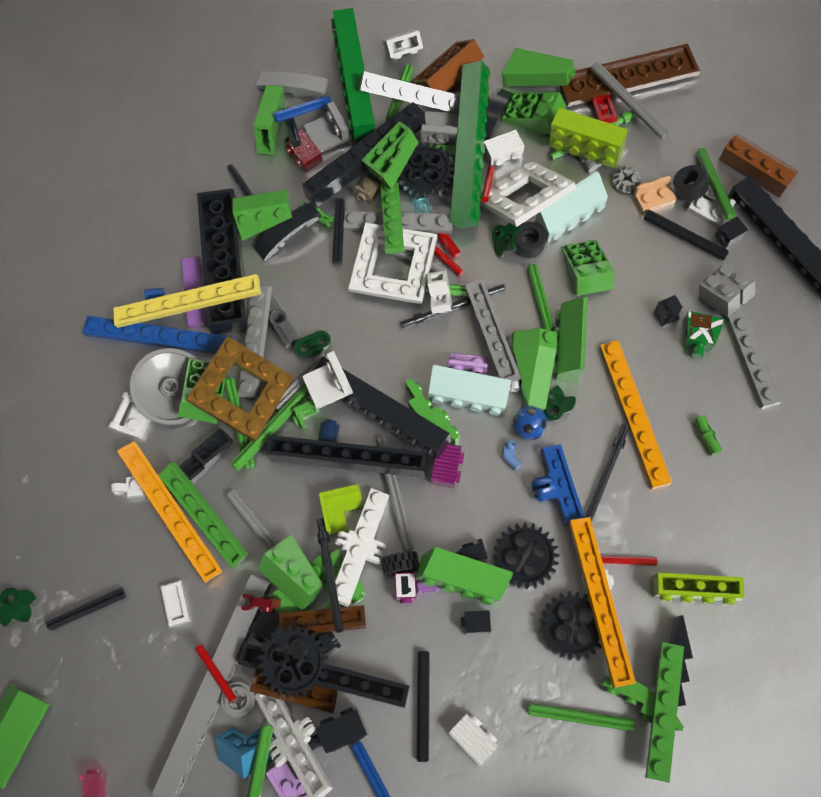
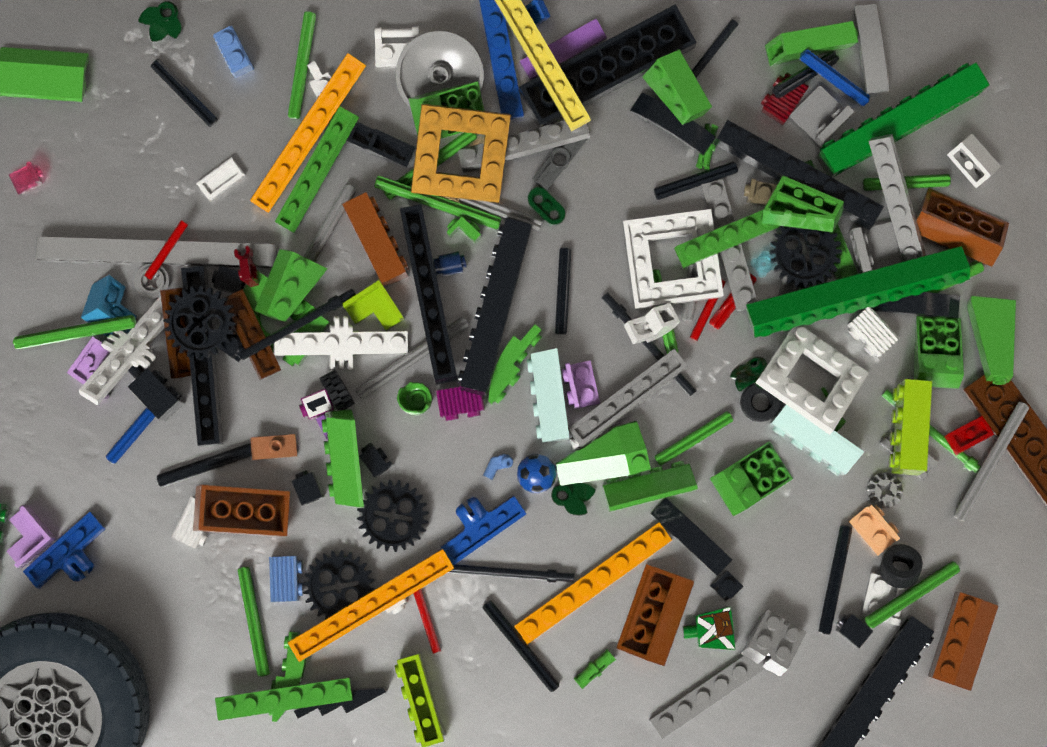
camera: 70 degrees right, 15 degrees up
white bracket [303,351,353,409] -> none
red bar [481,165,495,202] -> none
none -> dark orange brick [193,485,290,537]
none -> medium blue brick [213,26,254,78]
none -> nougat plate [250,434,297,460]
none -> medium blue brick [269,556,303,602]
none -> bright green axle [288,11,316,119]
none -> dark orange brick [342,192,410,288]
none -> bright green hair [397,382,433,416]
none -> black axle [482,600,559,692]
none -> black axle [555,247,571,335]
none -> dark orange slope [616,564,694,666]
none -> black slope [651,498,733,576]

